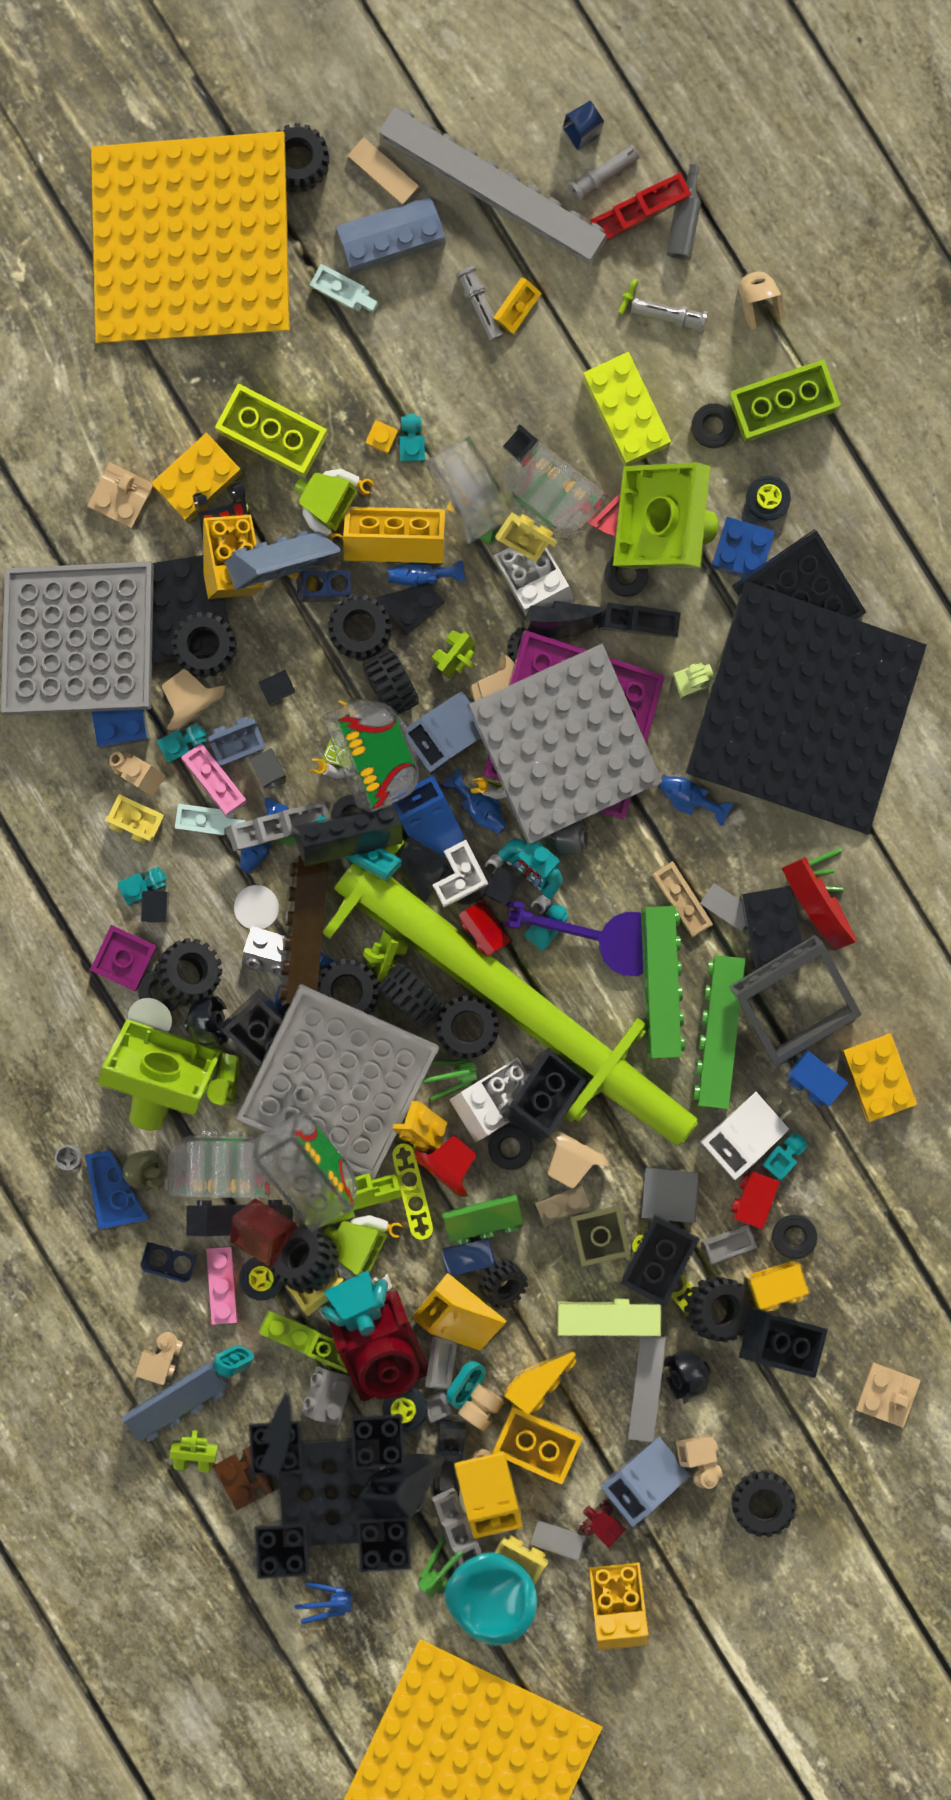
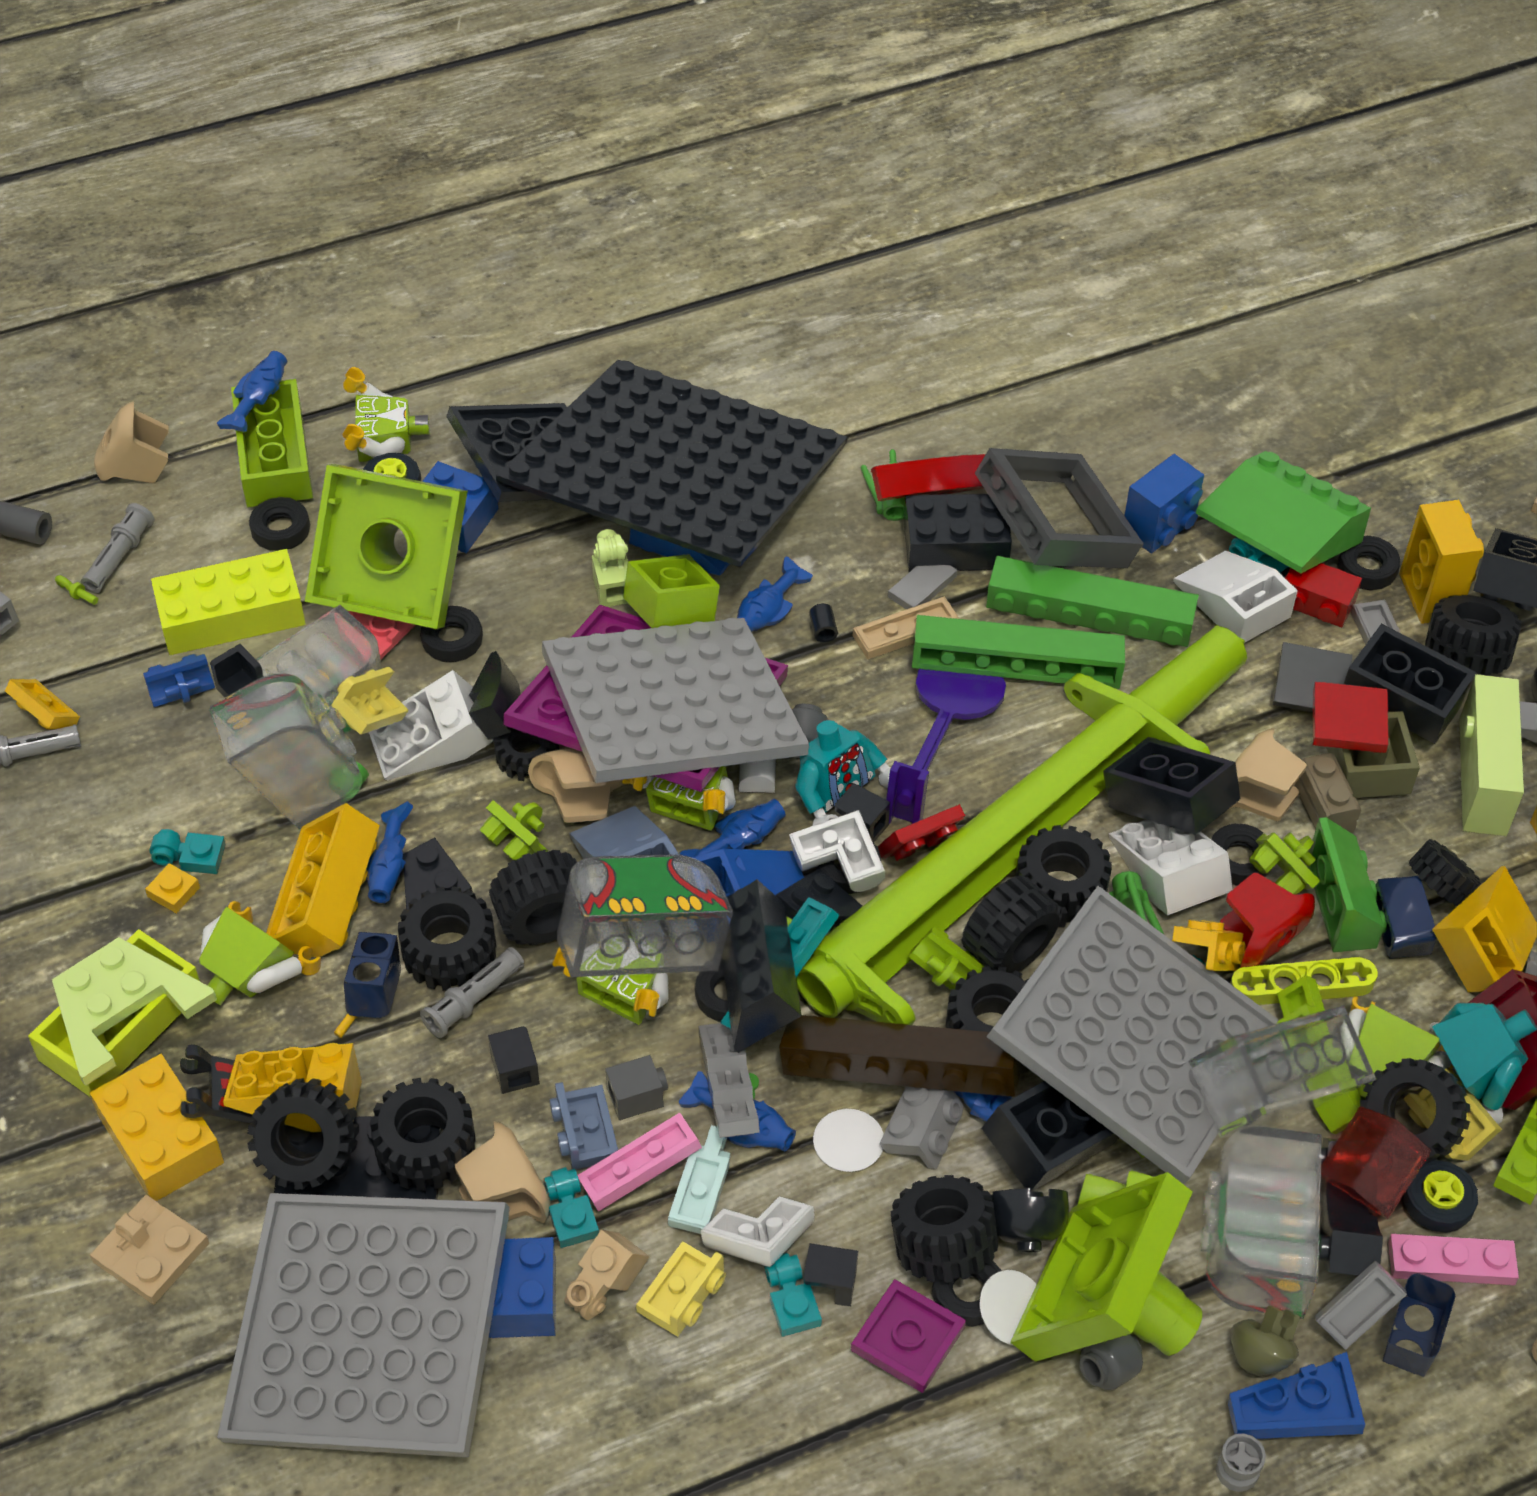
camera: 85 degrees left, 35 degrees down
sand blue slope [225,531,341,590] -> none
teal plate [523,903,569,951] -> none
black slope [598,602,681,638] -> none
yellow brick [841,1033,917,1122] -> none
none -> yellowish green wing [52,937,217,1086]
none -> blue hips [143,654,215,707]
none -> blue animal [217,351,287,432]
none -> black tyre [247,1078,359,1189]
none -> torso [342,367,430,462]
none -> light grey pin [420,947,524,1038]
none -> lime brick [623,554,720,628]
none -> white brick [701,1196,814,1267]
none -> black hinge [809,603,838,642]
none -> bright green slope [1196,451,1371,573]
none -> lime hips [1249,832,1320,895]
none -> red tile [1313,682,1388,753]
none -> light grey tile [1315,1260,1407,1350]

